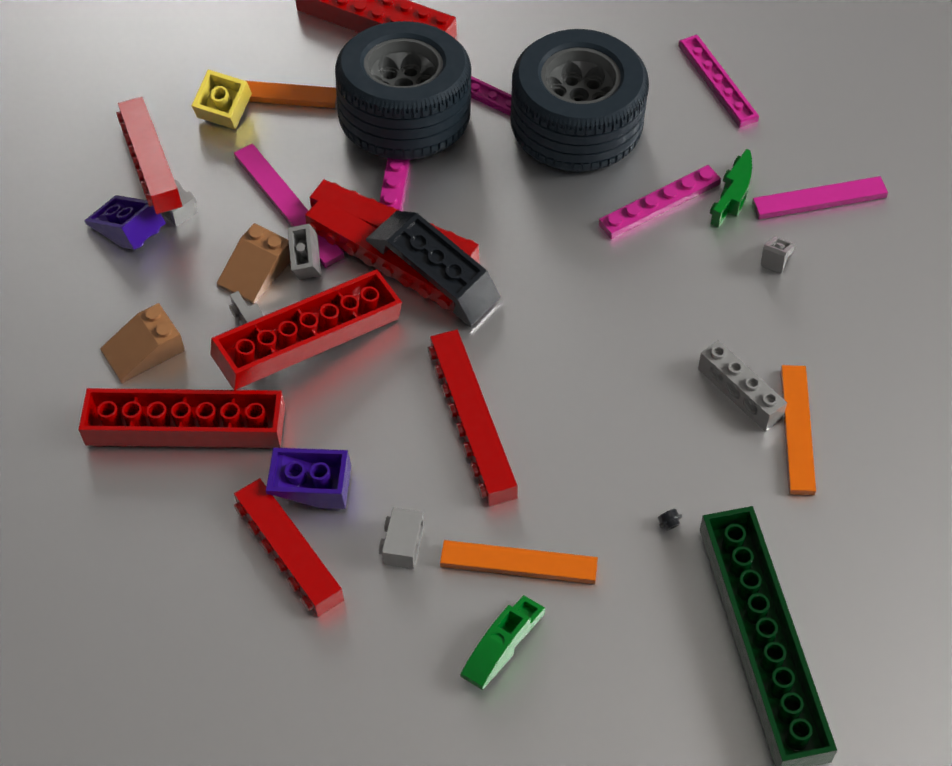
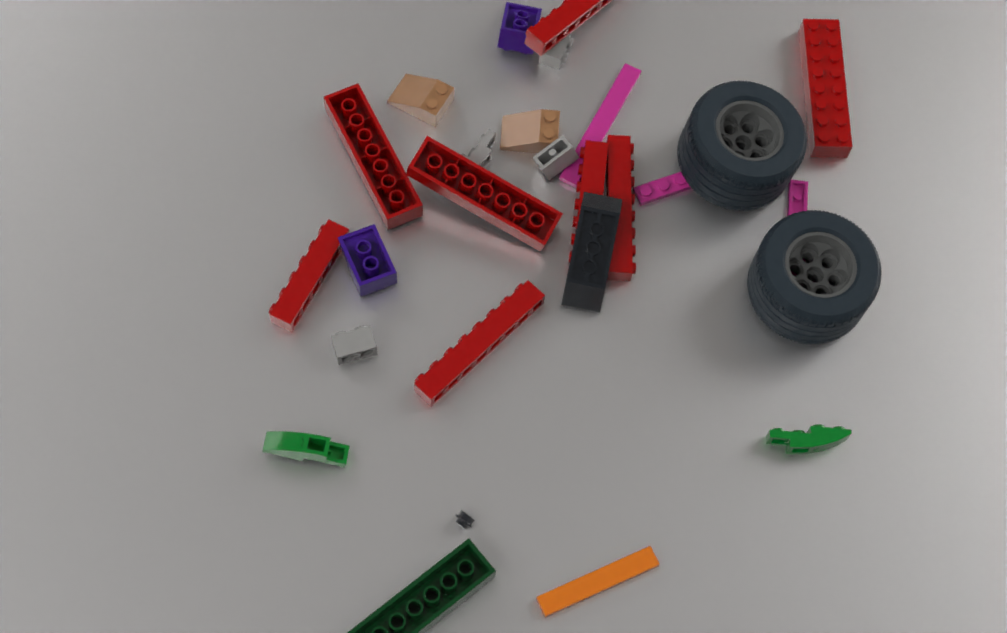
camera: 55 degrees right, 10 degrees up
light yellow brick [191,69,252,130] -> none
orange tile [247,81,337,108] -> none
orange tile [440,540,598,584] -> none
dark pink plate [599,165,721,239] -> none
dark pink tile [678,35,759,128] -> none
light grey brick [698,340,787,432] -> none
dark pink tile [752,176,888,220] -> none
light grey slope [761,236,796,273] -> none

